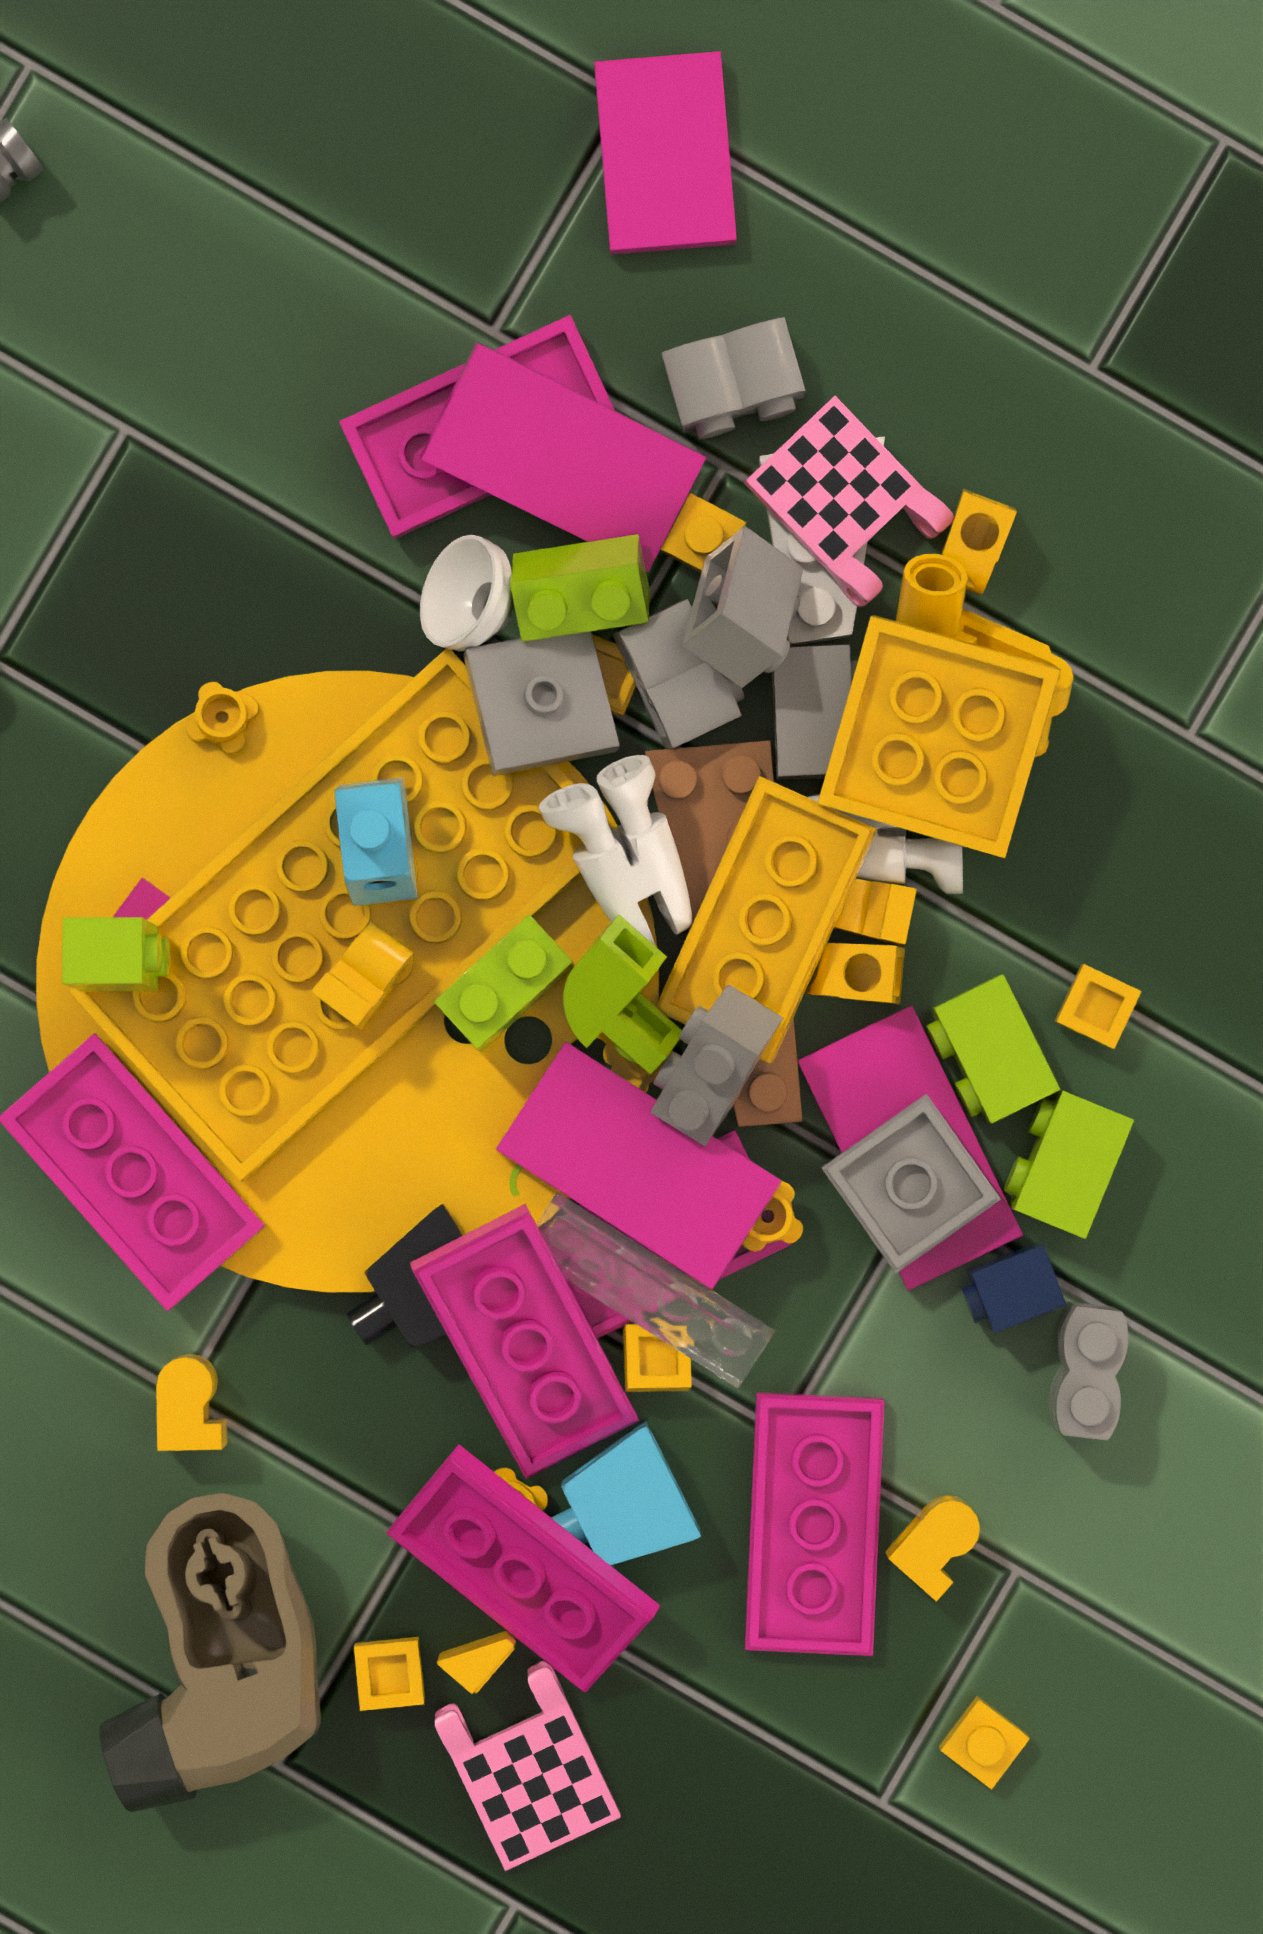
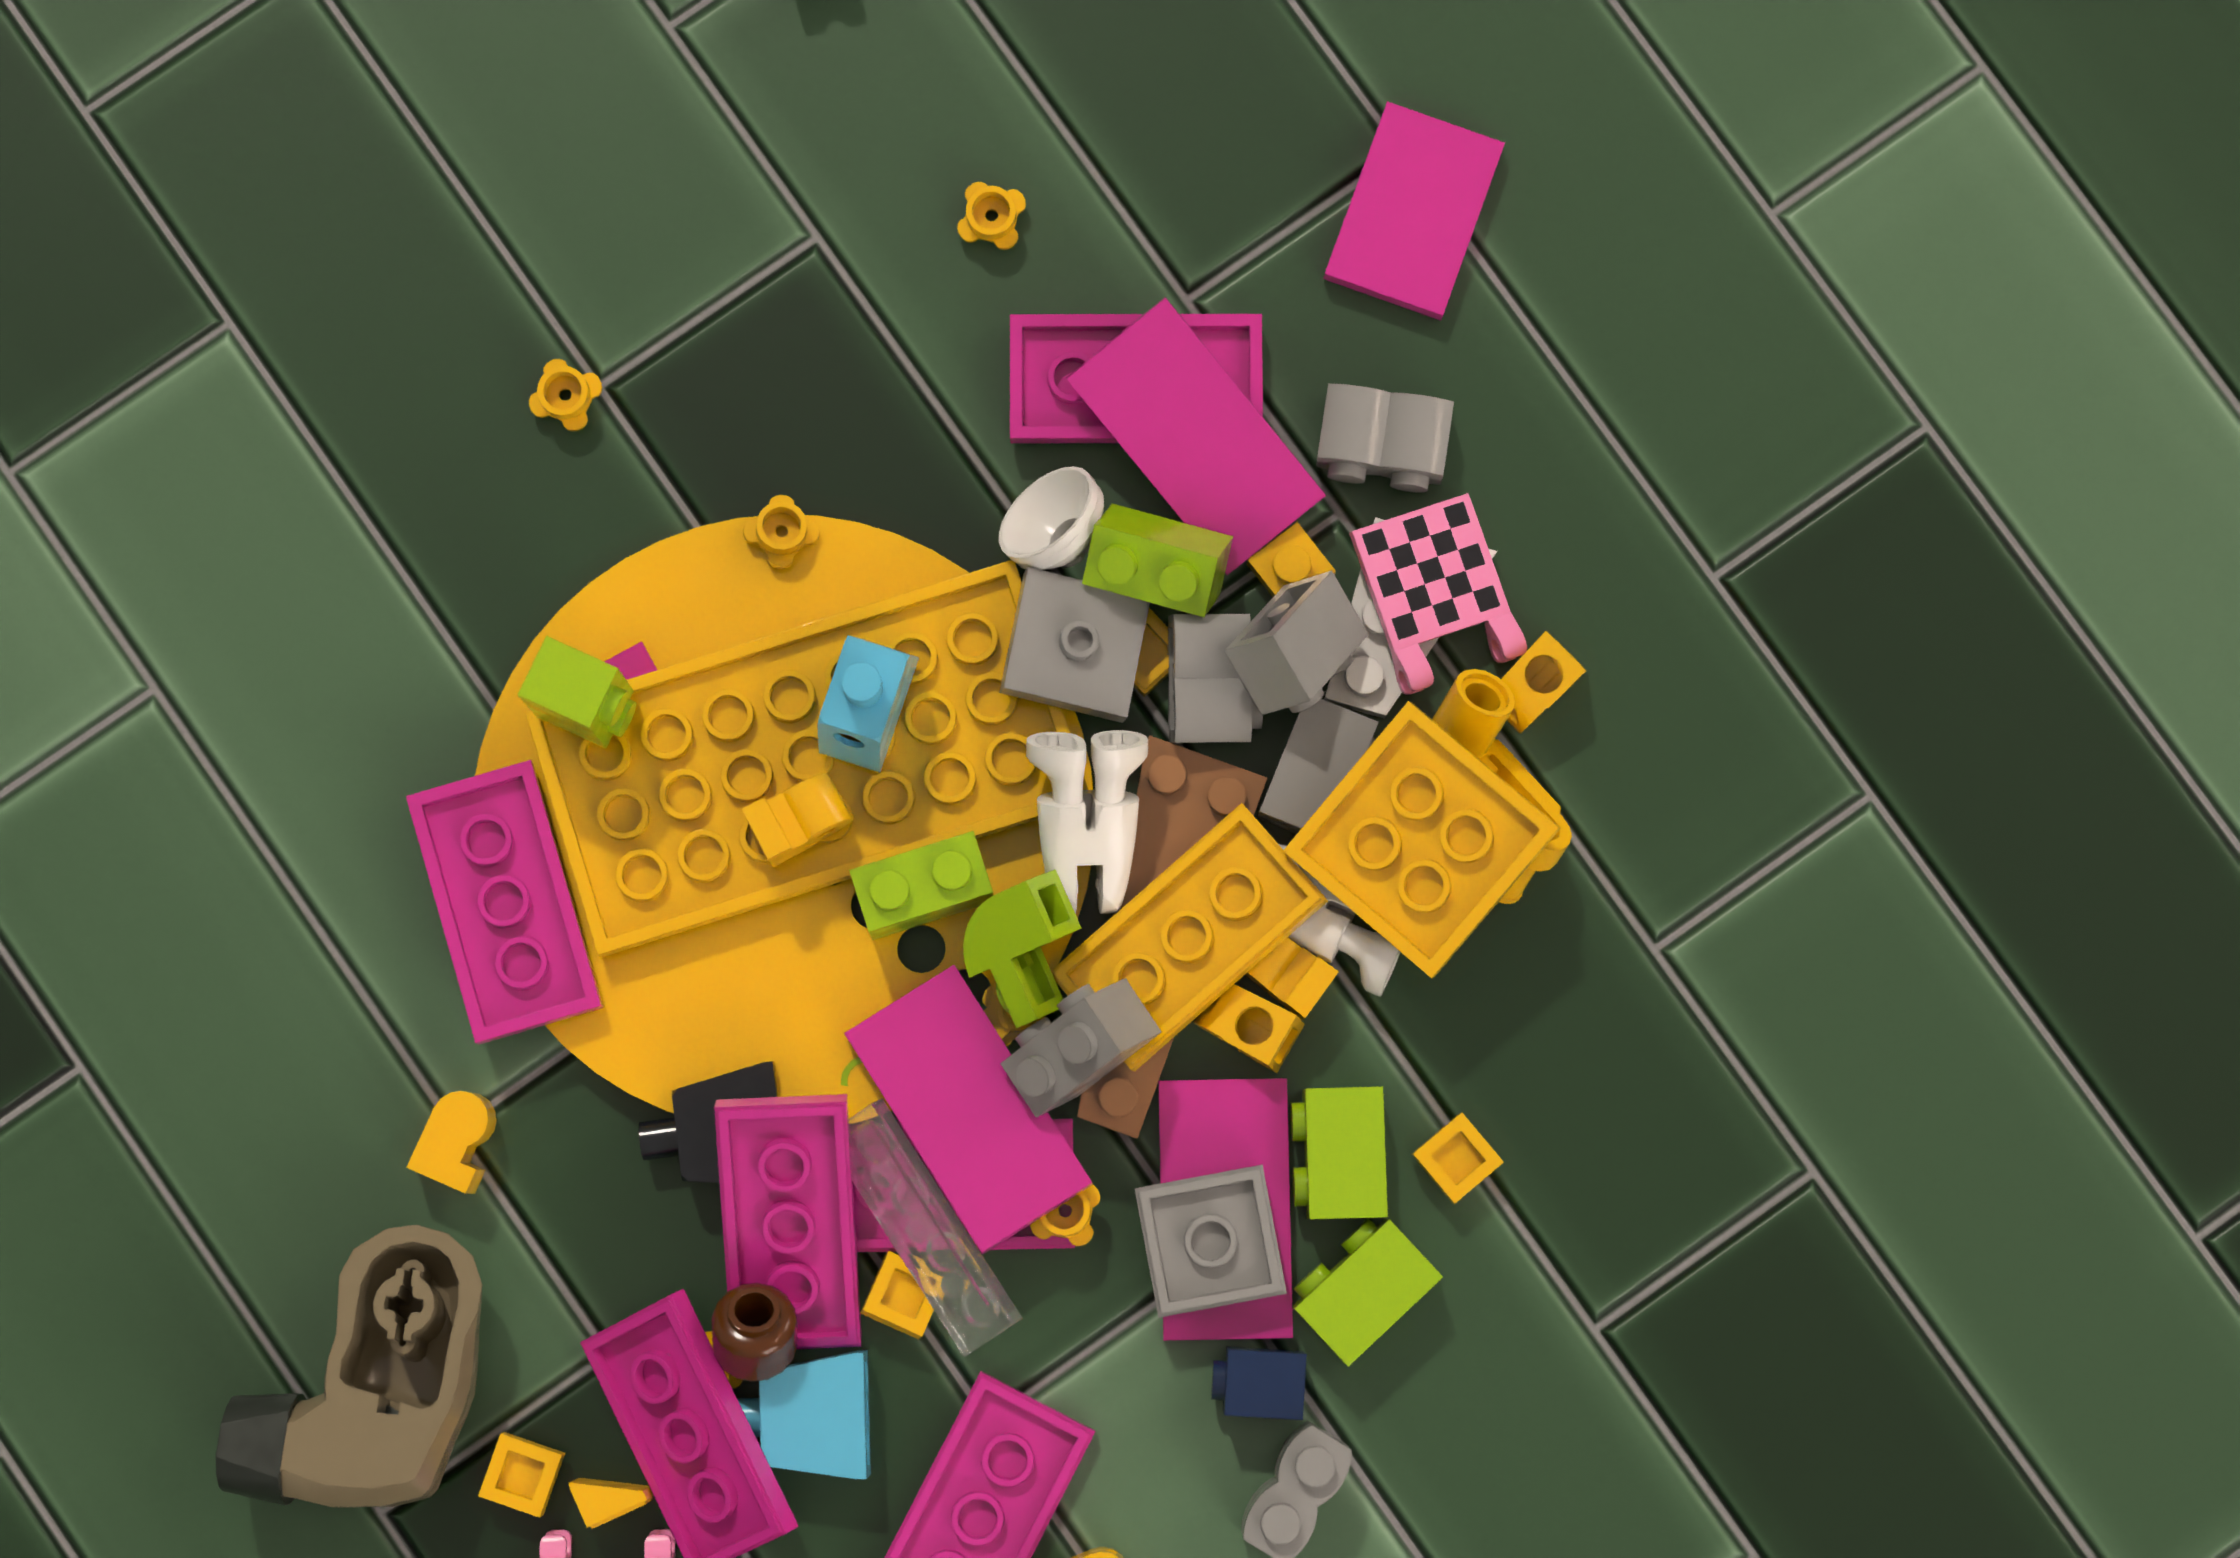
camera: 25 degrees right, 5 degrees down
none -> reddish brown head [711,1283,797,1382]
none -> yellow plate [957,182,1026,250]

